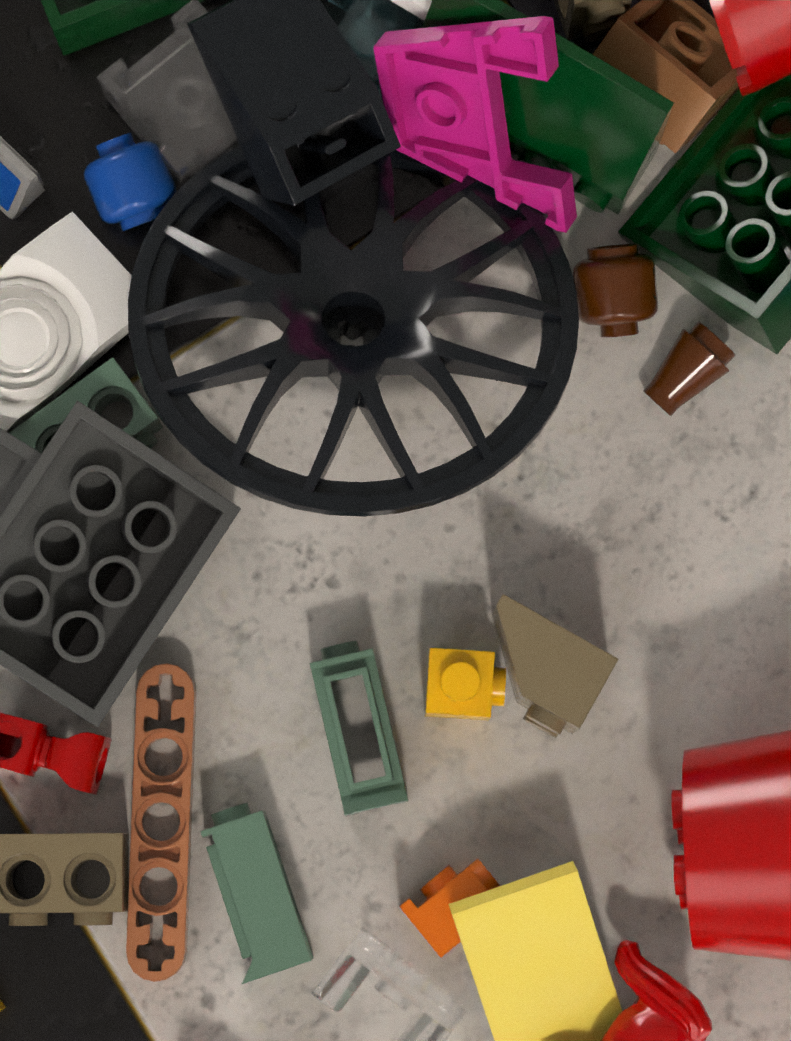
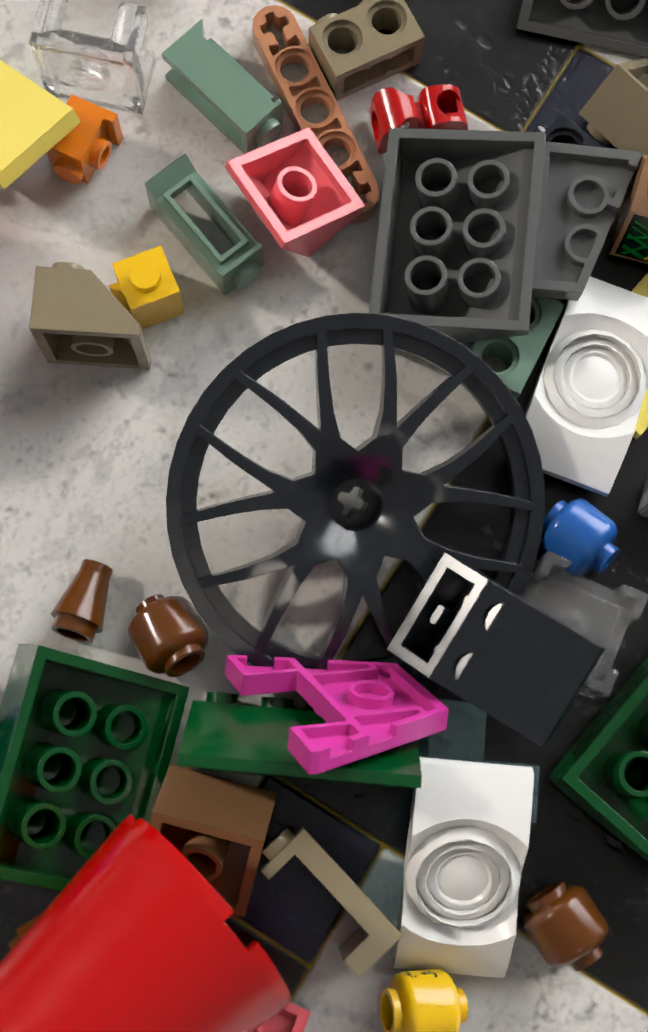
camera: 145 degrees right, 5 degrees down
none -> coral slope [225,127,366,257]

